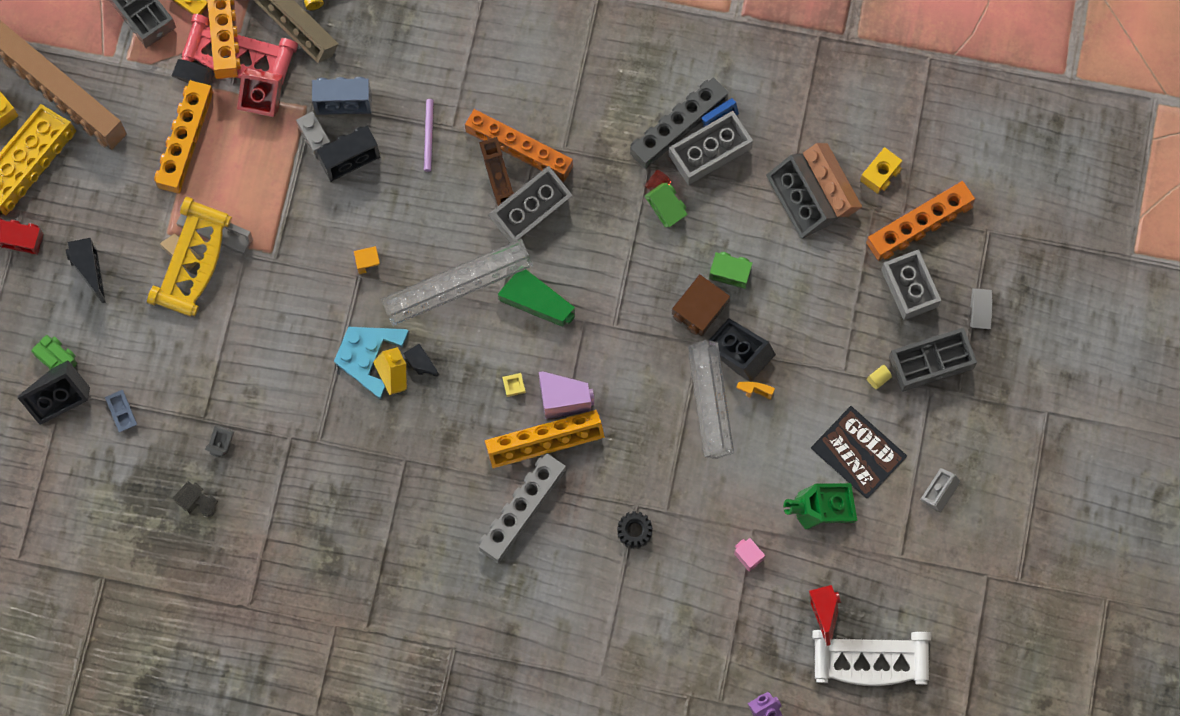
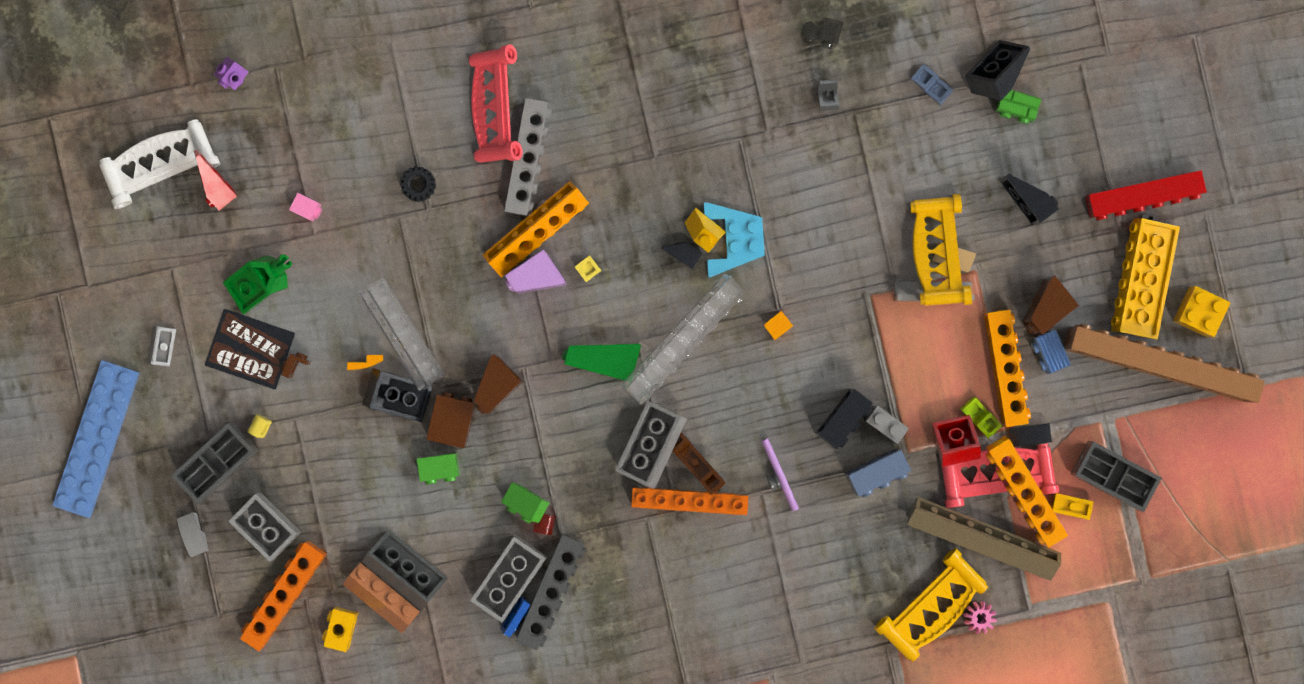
camera: 155 degrees right, 15 degrees up
none -> medium blue plate [52,360,140,518]
none -> reddish brown bracket [281,352,311,378]
none -> coral piece [469,44,522,163]
none -> reddish brown slope [474,354,523,415]
none -> dark grey bush [766,472,782,492]
none -> lime slope [960,396,1002,439]
none -> reddish brown slope [1023,275,1079,335]
none -> medium blue brick [1031,329,1071,374]

